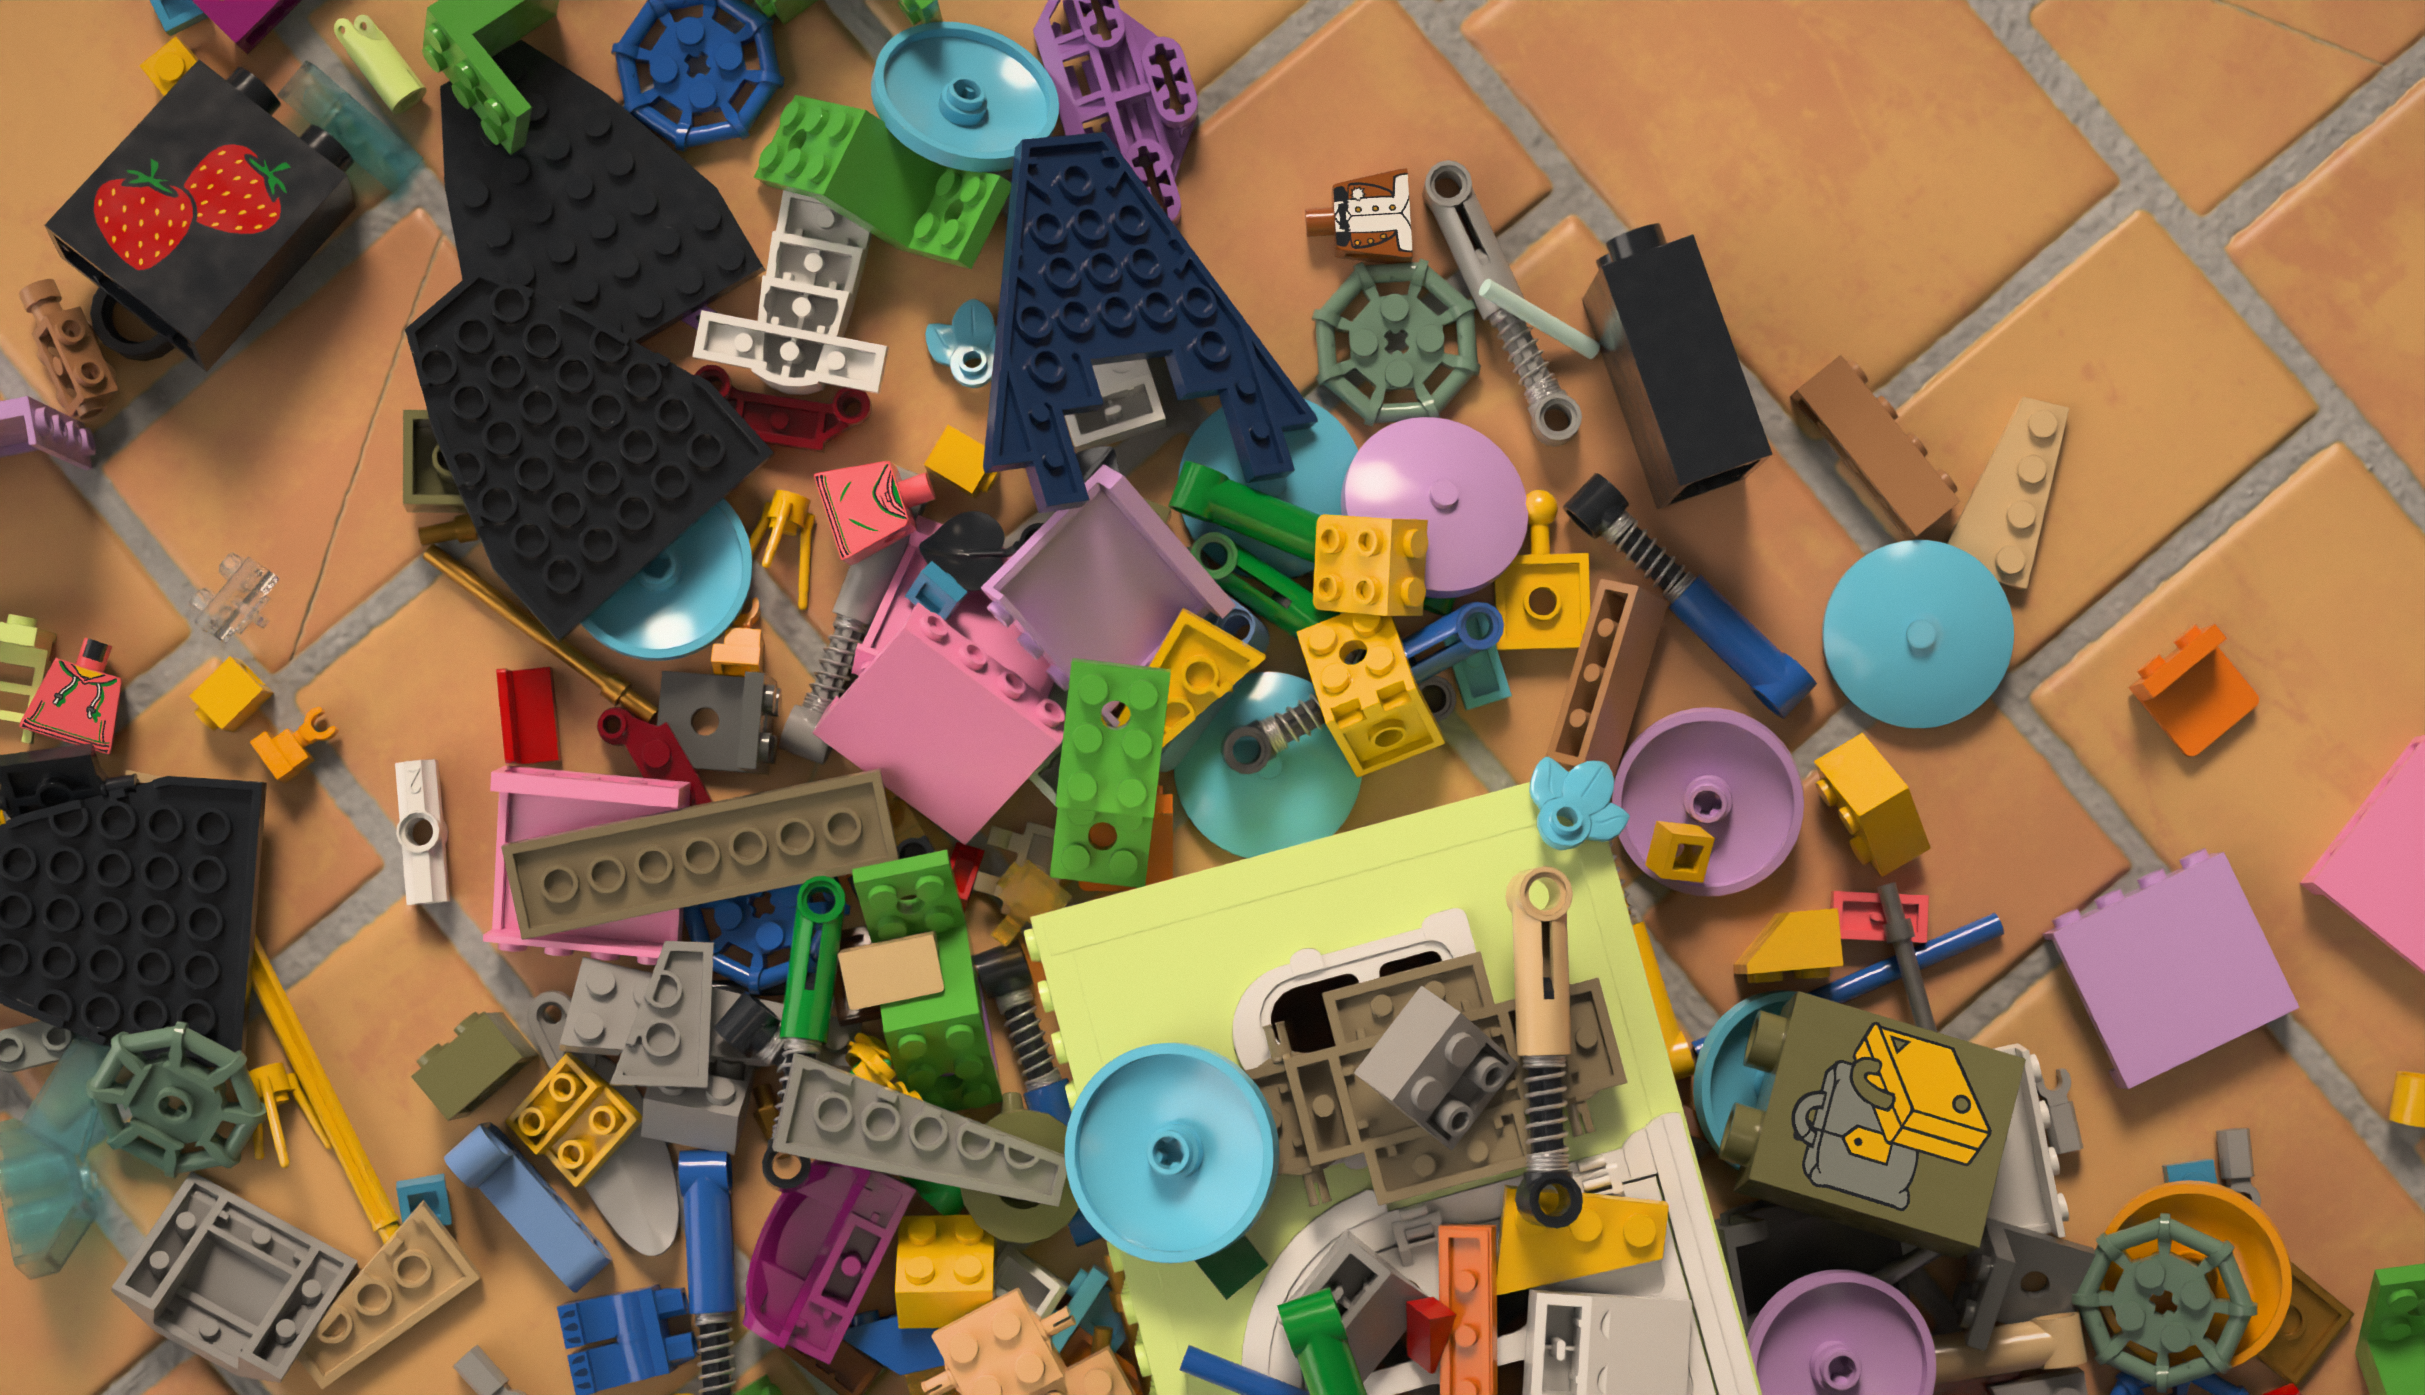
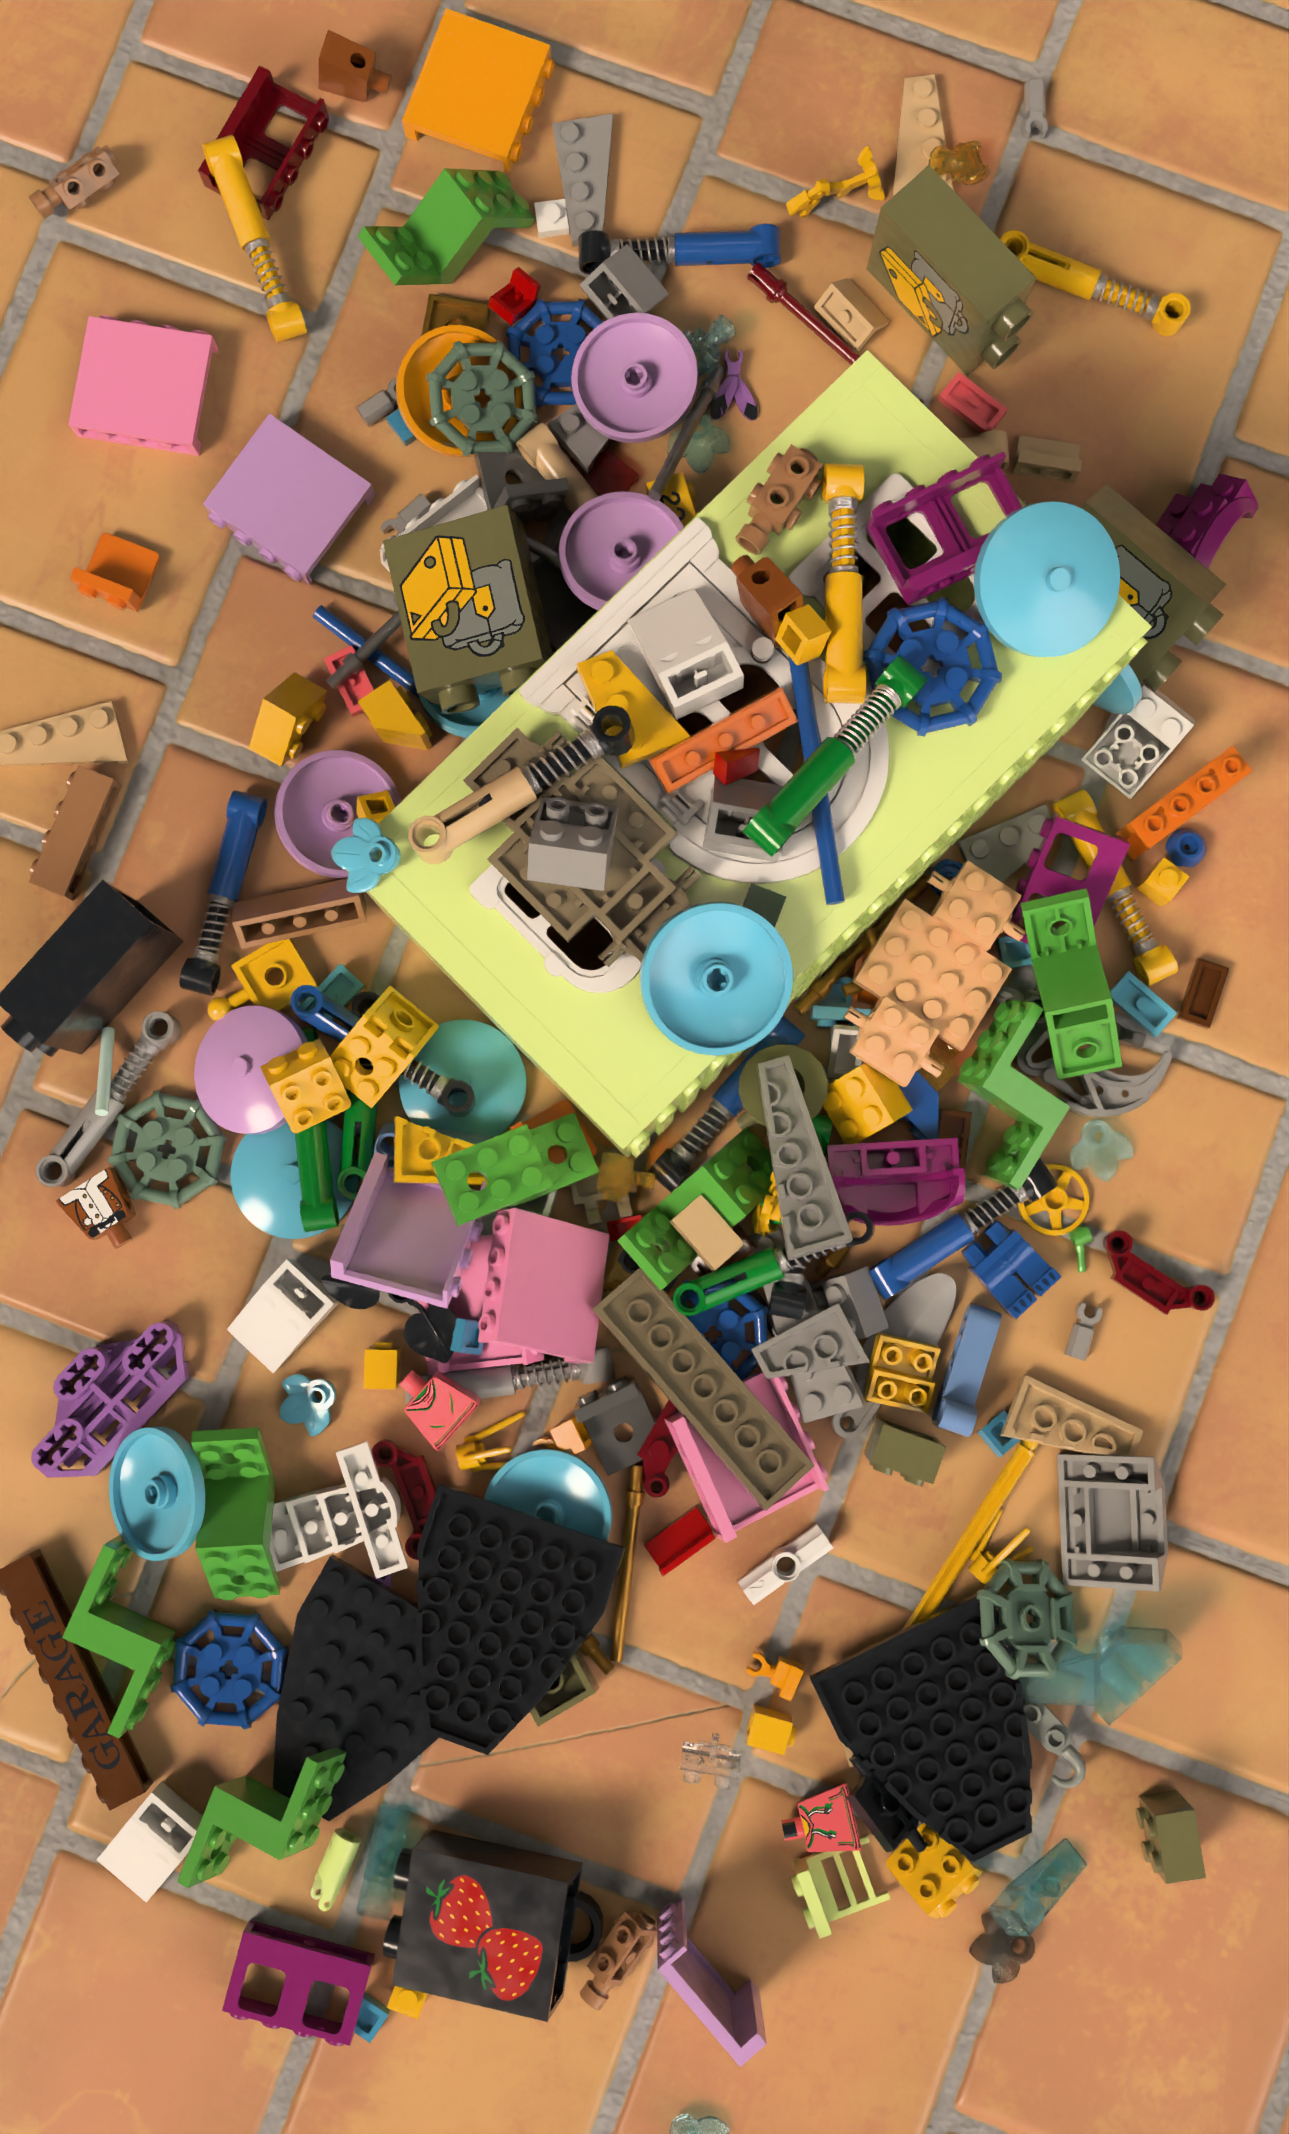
camera: 115 degrees left, 0 degrees up
dark blue wing [983,132,1318,513] -> none
medium azure dish [1822,540,2014,728] -> none

